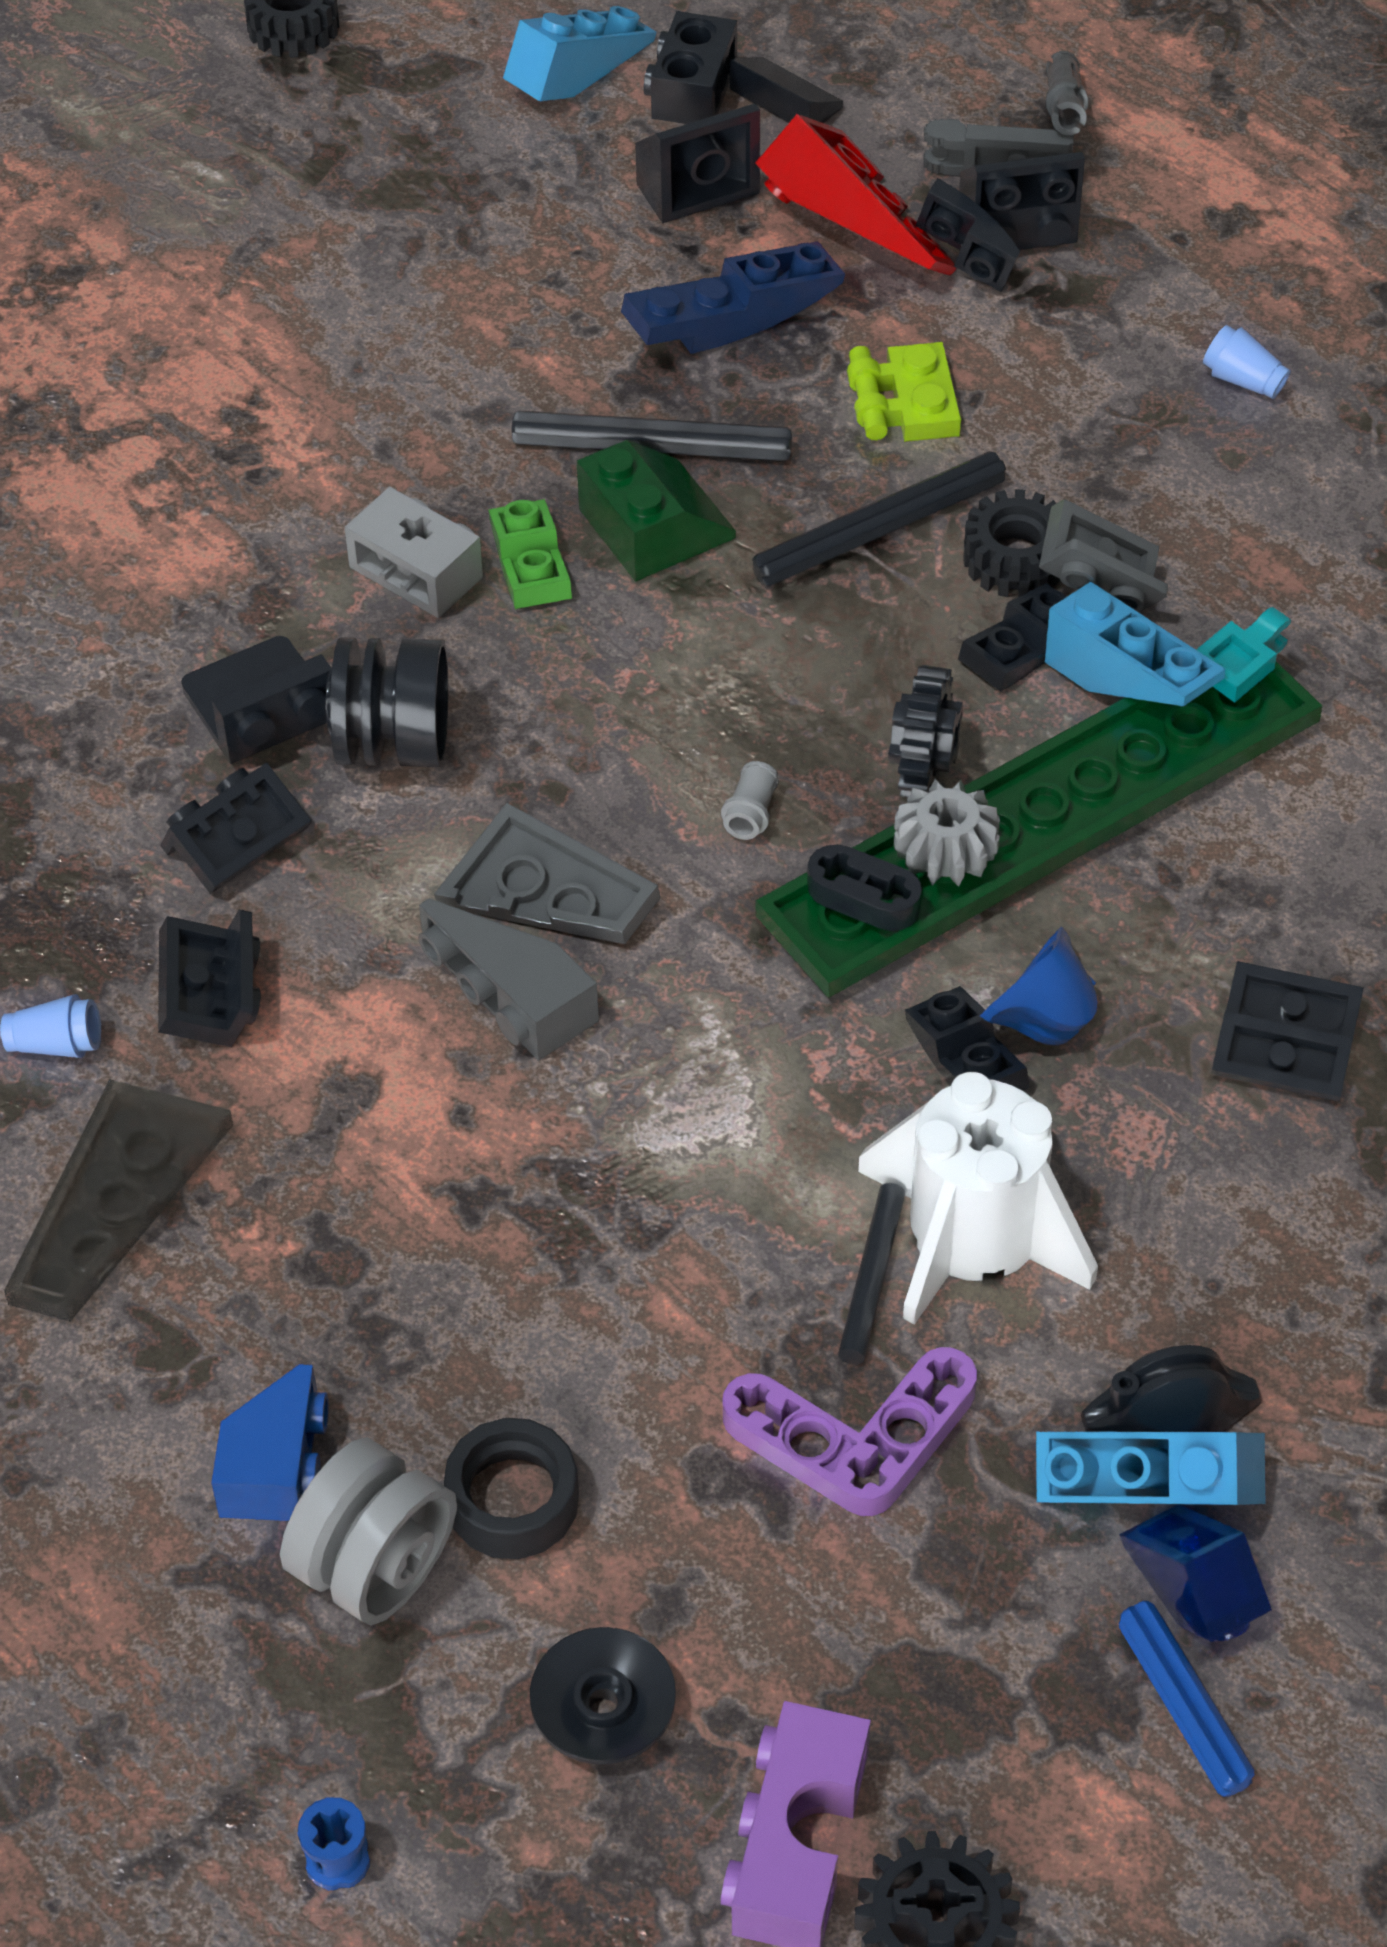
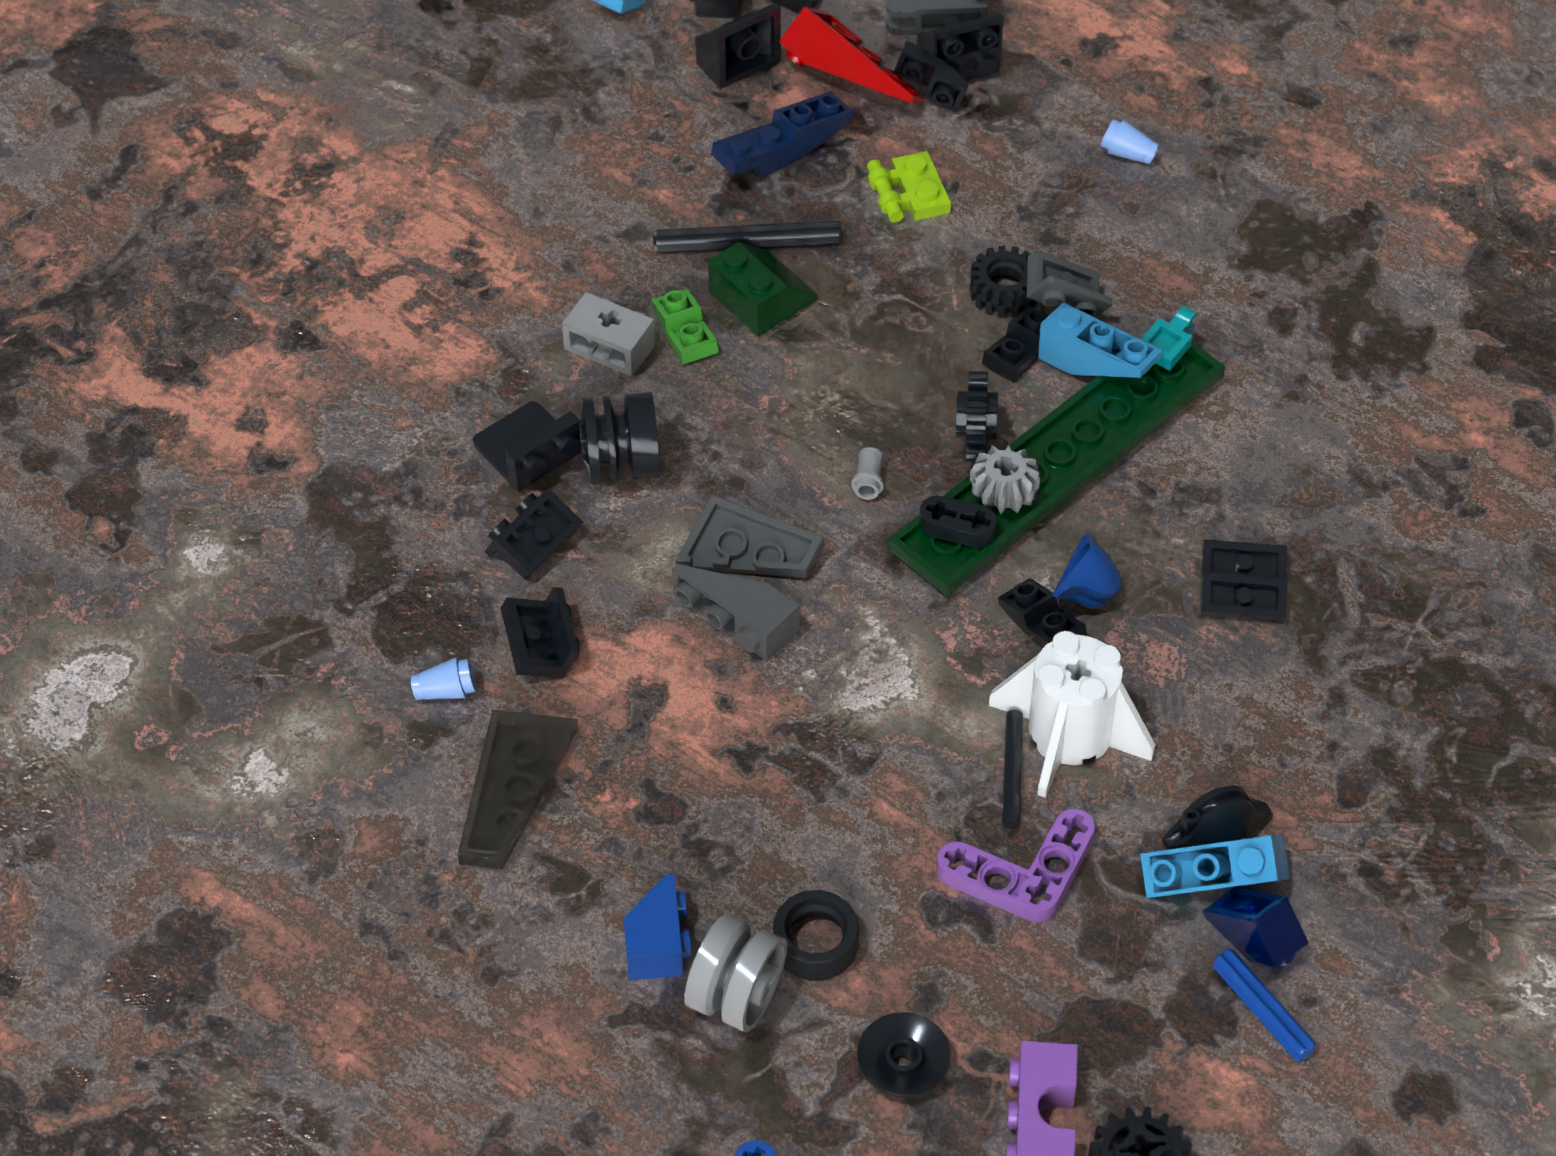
camera: 10 degrees left, 0 degrees up
black axle [752,451,1006,587] -> none

